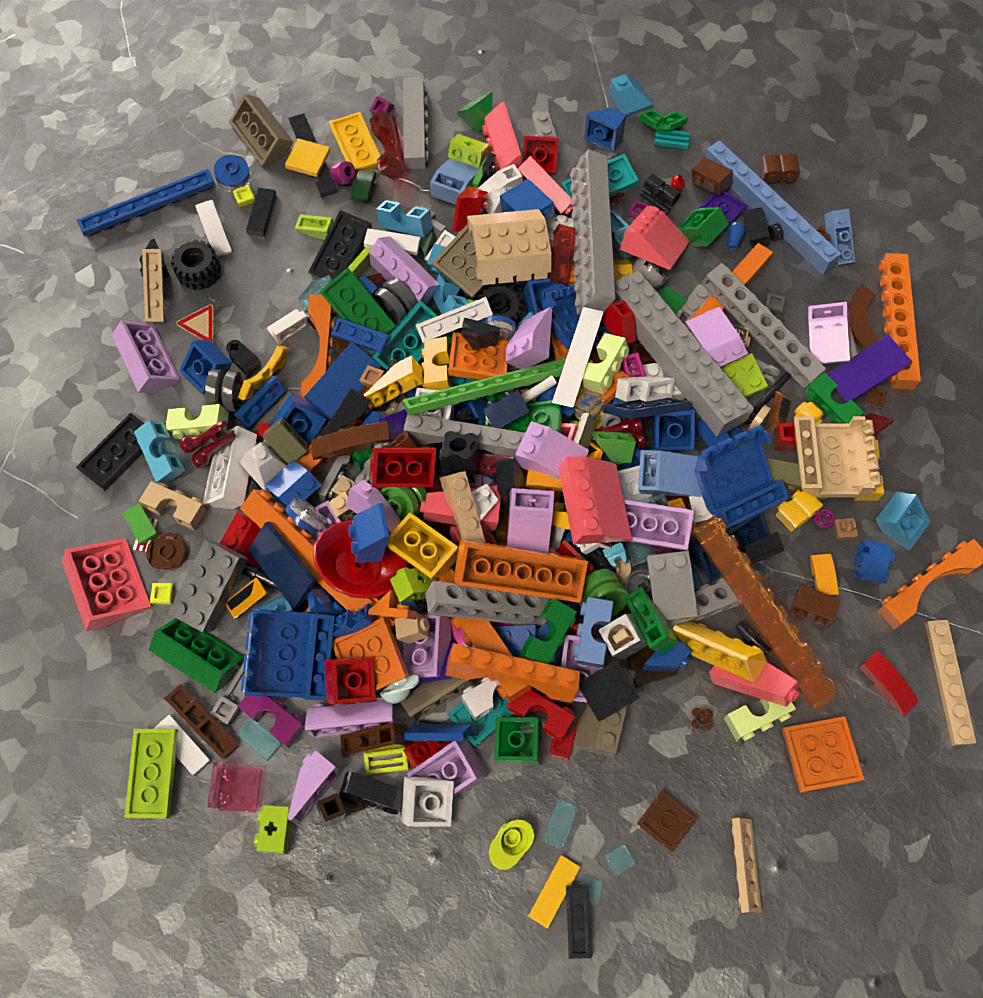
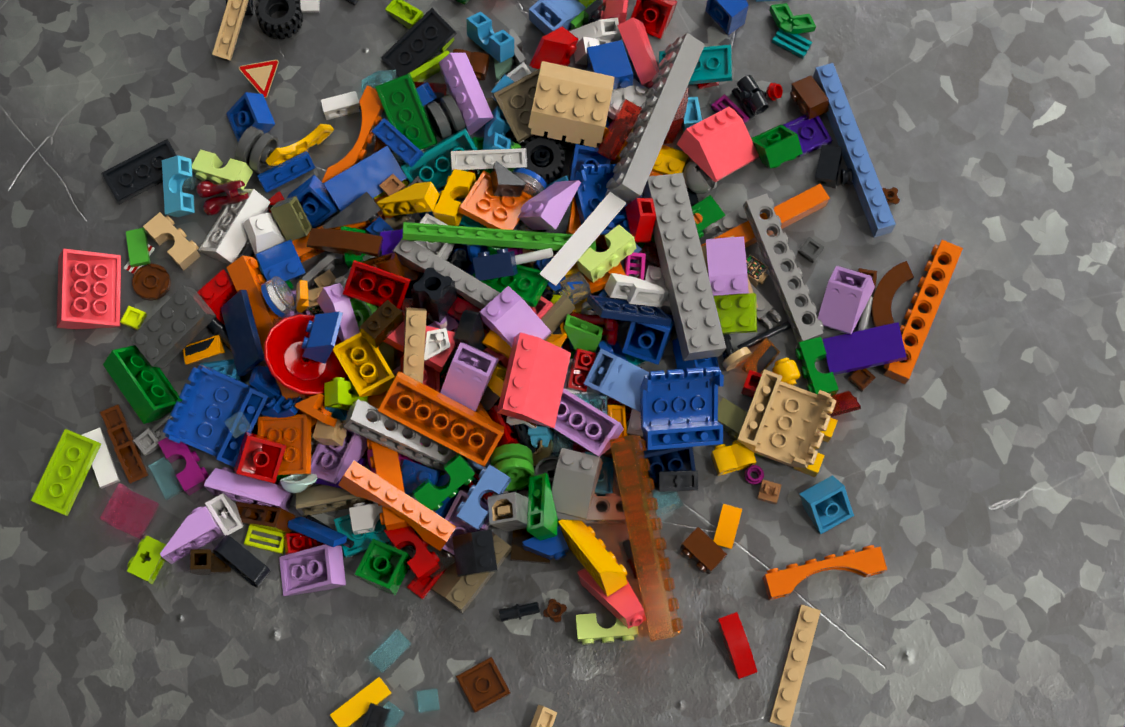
camera: 20 degrees right, 5 degrees up
lavender slope [111,320,181,393] -> none
black piece [226,340,261,375] -> none
white tile [364,229,421,255] -> none
white slope [401,777,454,827] -> none
neon yellow piece [489,819,534,870] -> none
blue cone [727,222,746,250] -> none
reddish brown brick [761,154,800,183] -> none
orange plate [782,716,865,793] -> none
medium blue slope [824,209,855,265] -> none
blue brick [853,539,895,584] -> none
none -> white slope [205,493,243,535]
none -> clear light blue tile [224,410,252,438]
none -> light orange slope [296,280,309,313]
none -> dark brown brick [360,300,403,348]
none -> black axle [499,602,540,622]
none -> red slope [566,348,596,392]

